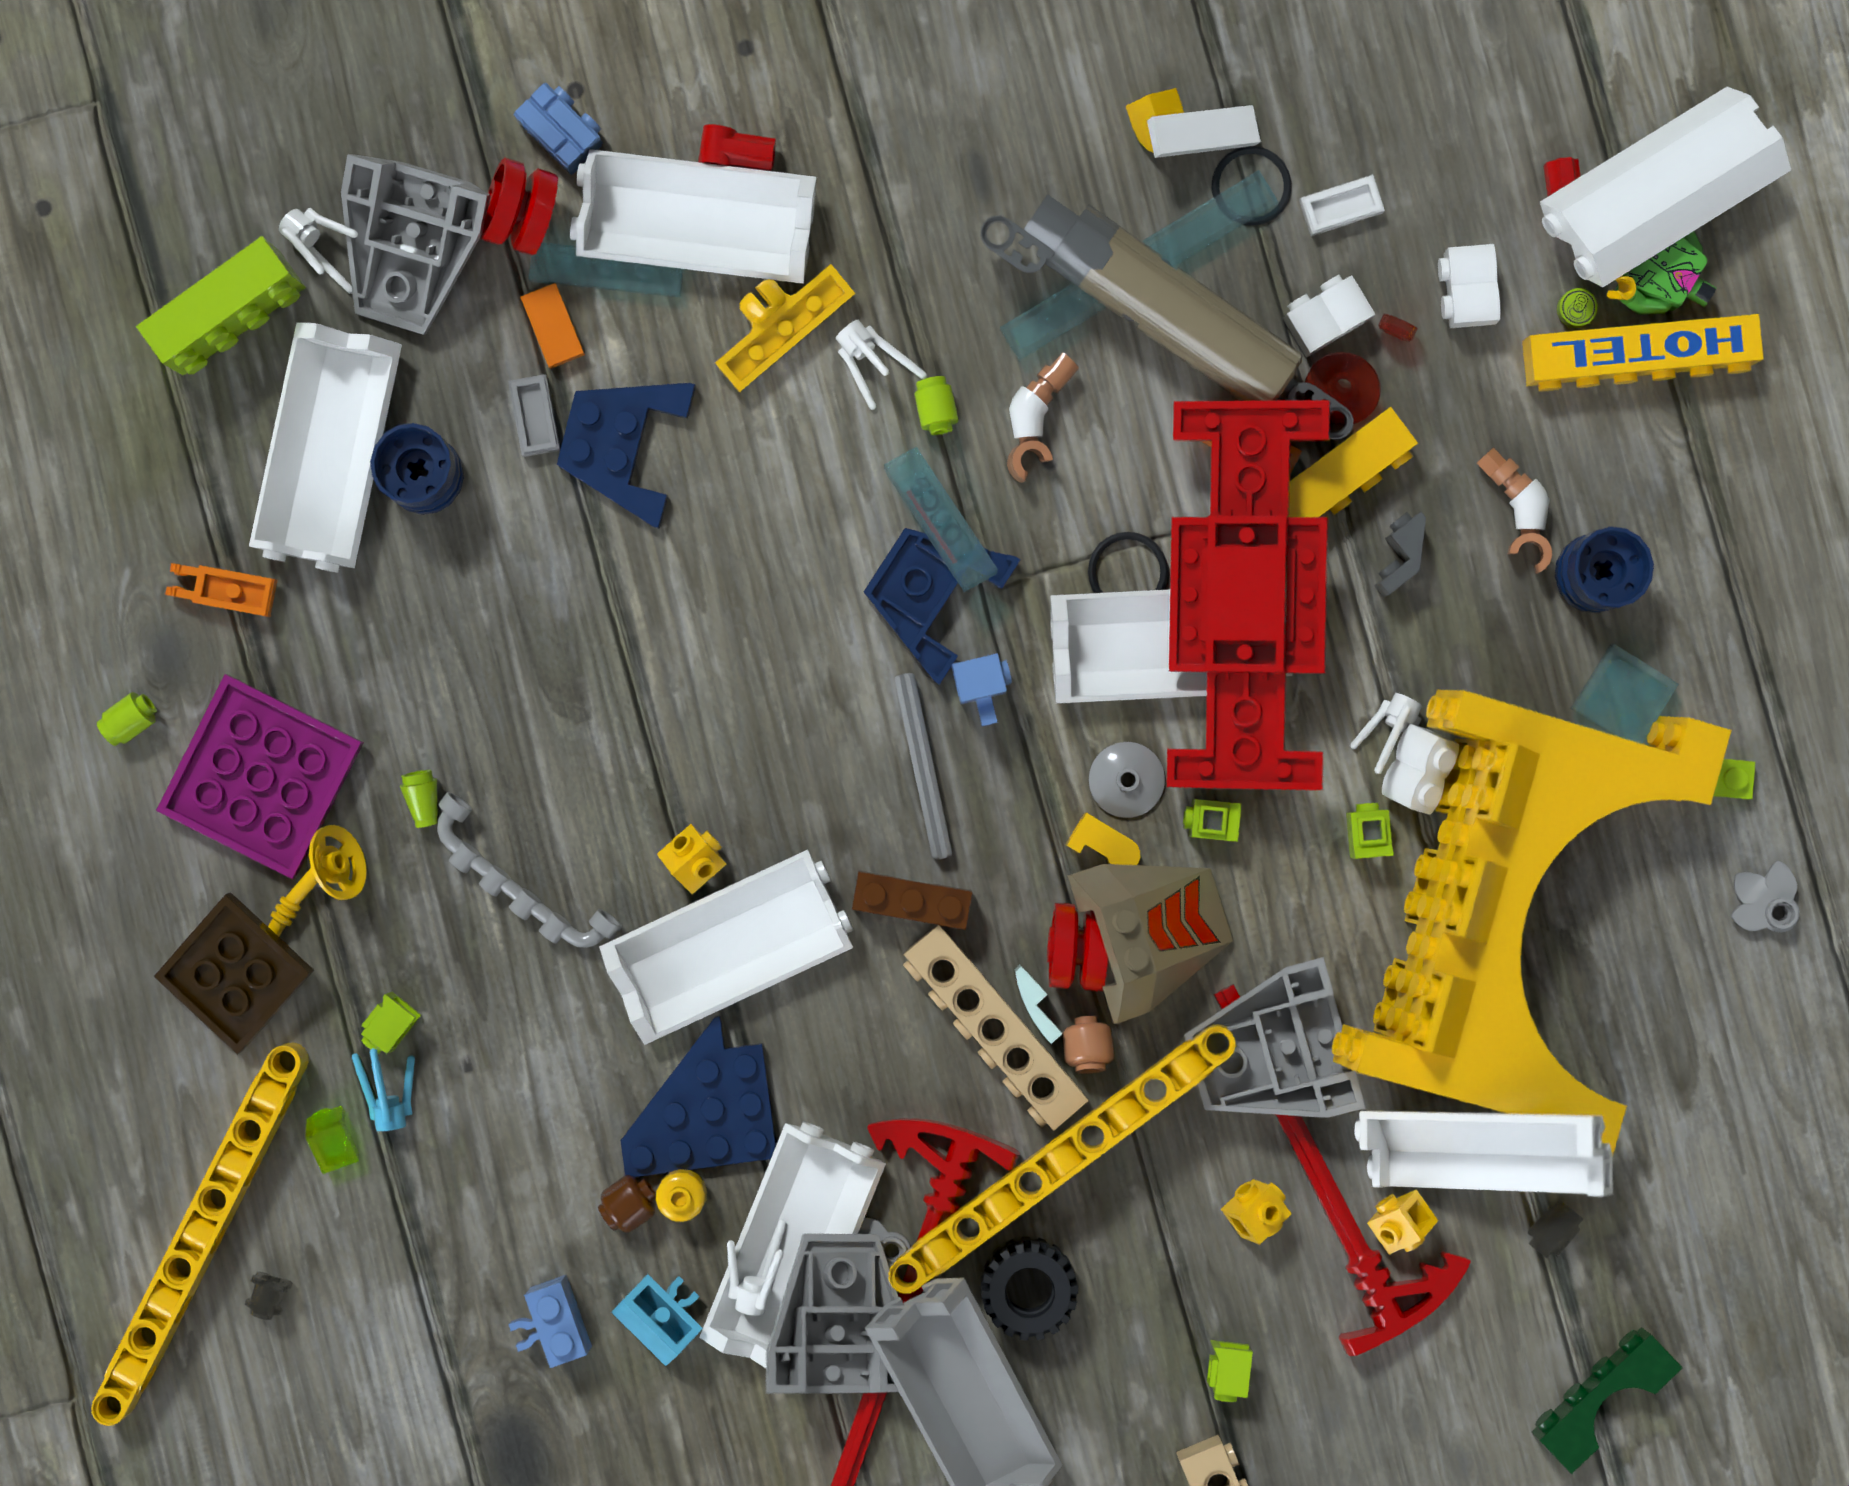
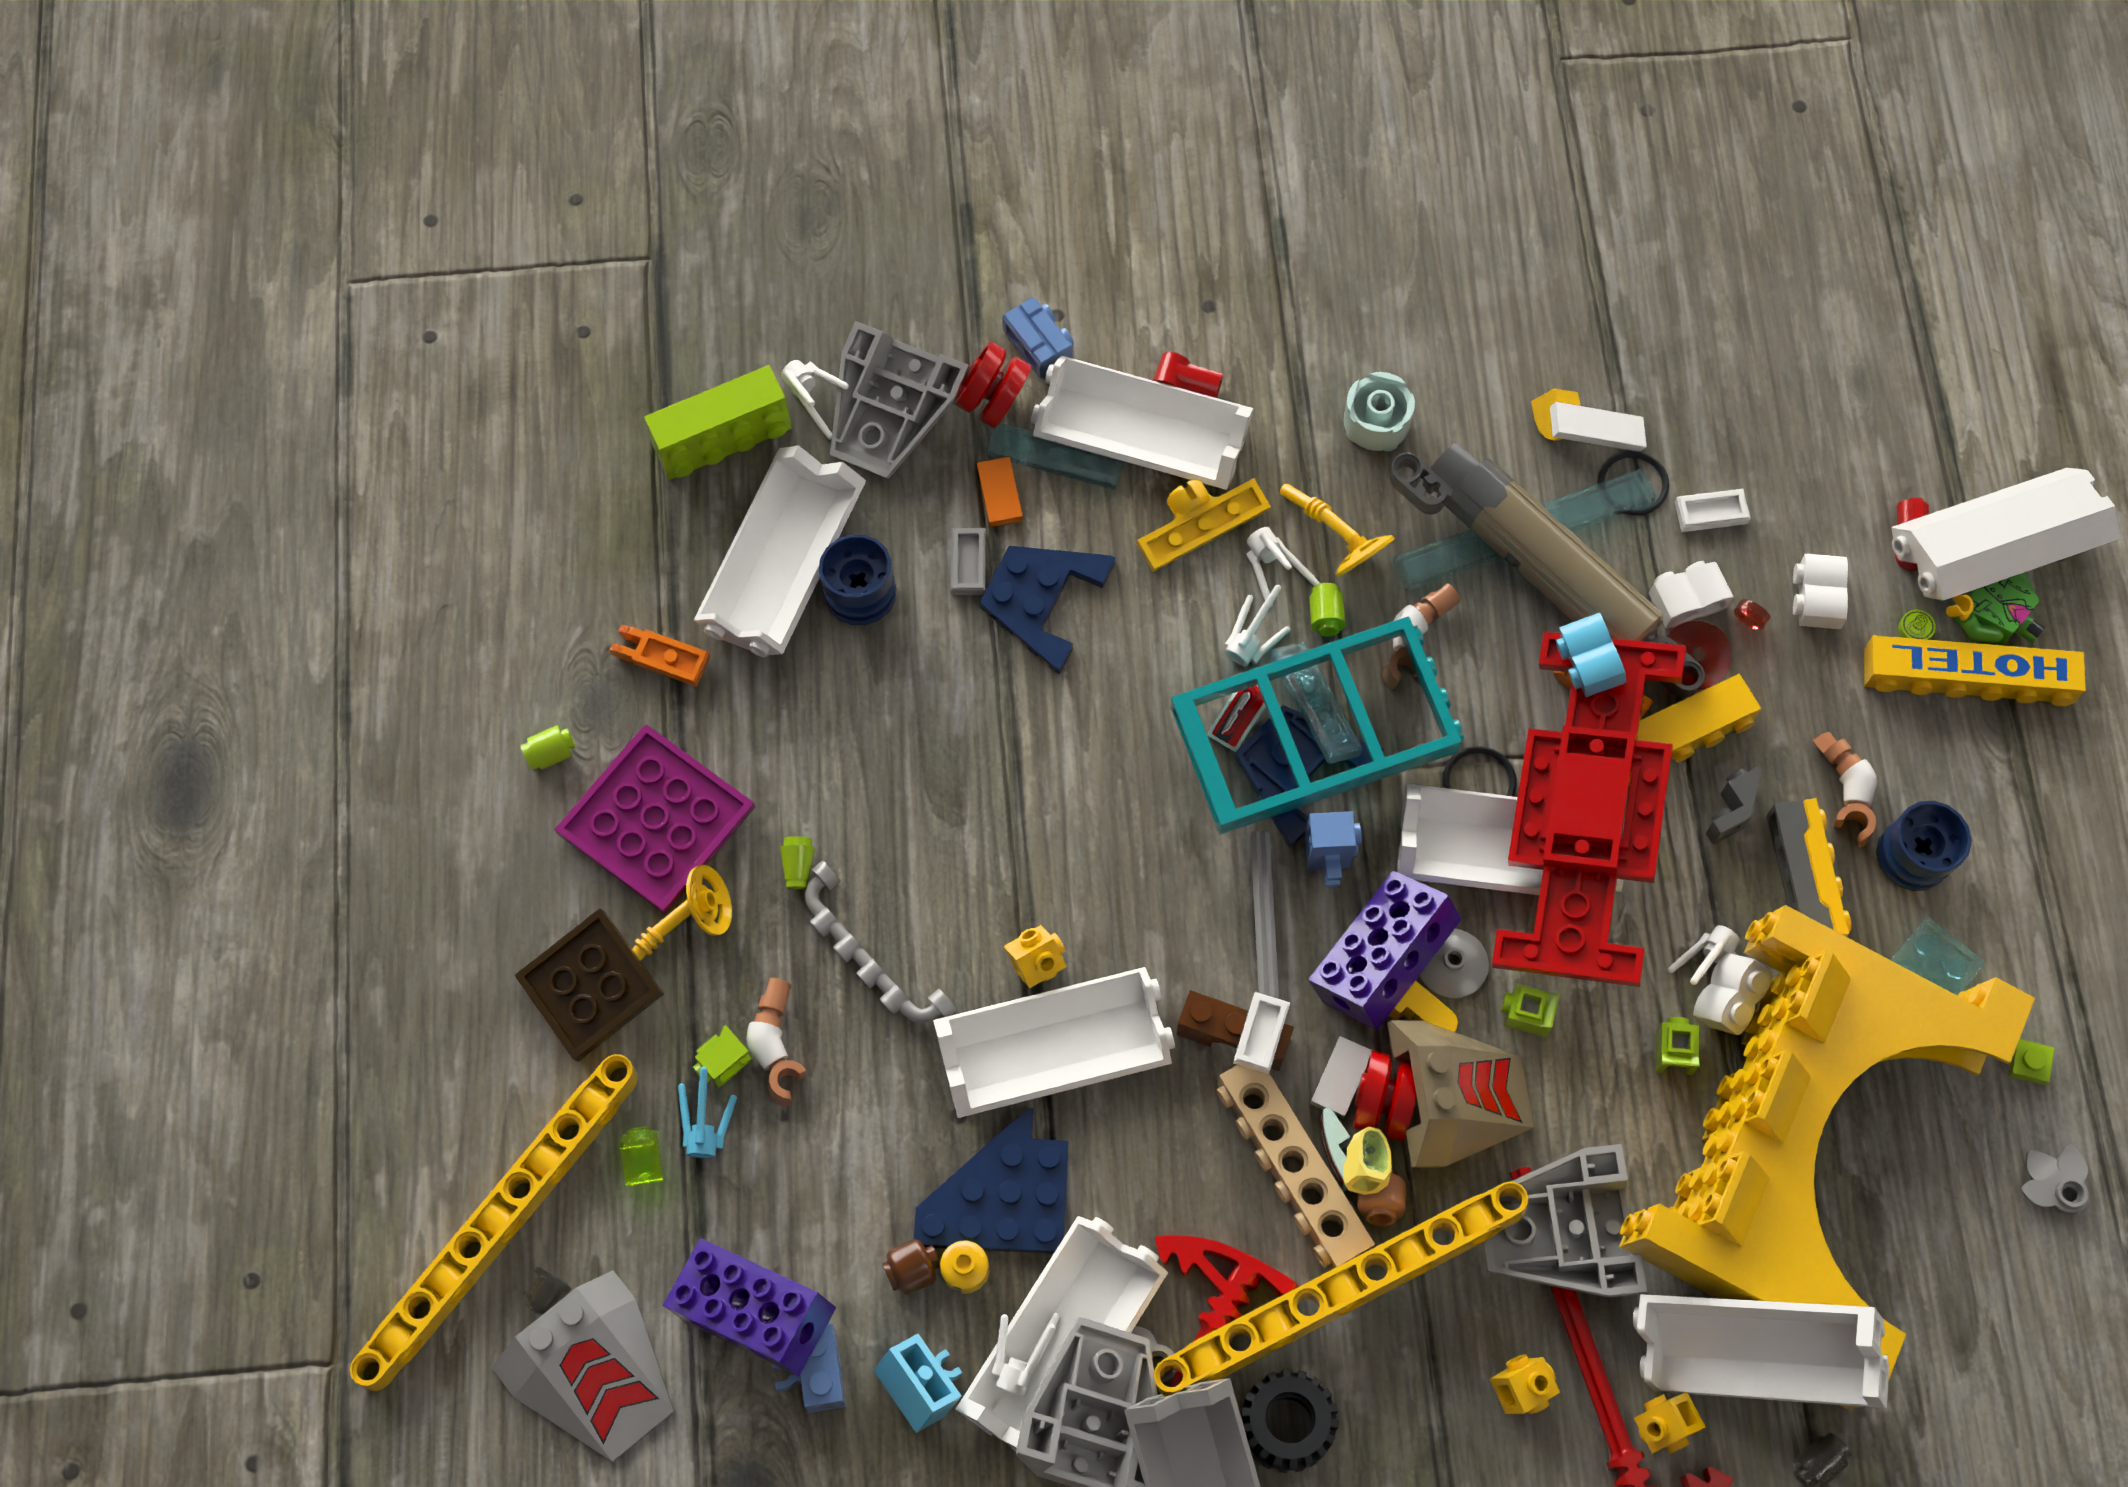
camera: 10 degrees right, 20 degrees down
none -> light grey wedge [491,1270,675,1463]
none -> dark purple brick [662,1238,836,1376]
none -> nougat piece [746,977,806,1107]
none -> teal window [1170,616,1464,835]
none -> slope [1207,685,1267,752]
none -> white plant [1225,585,1291,666]
none -> white tile [1233,992,1290,1074]
none -> yellow dish [1280,484,1395,577]
none -> dark purple brick [1308,870,1462,1030]
none -> white tile [1310,1036,1373,1119]
none -> light yellow rock [1343,1126,1392,1195]
none -> light aqua brick [1344,372,1415,451]
none -> medium azure brick [1556,613,1626,697]
none -> piece [1766,798,1851,937]

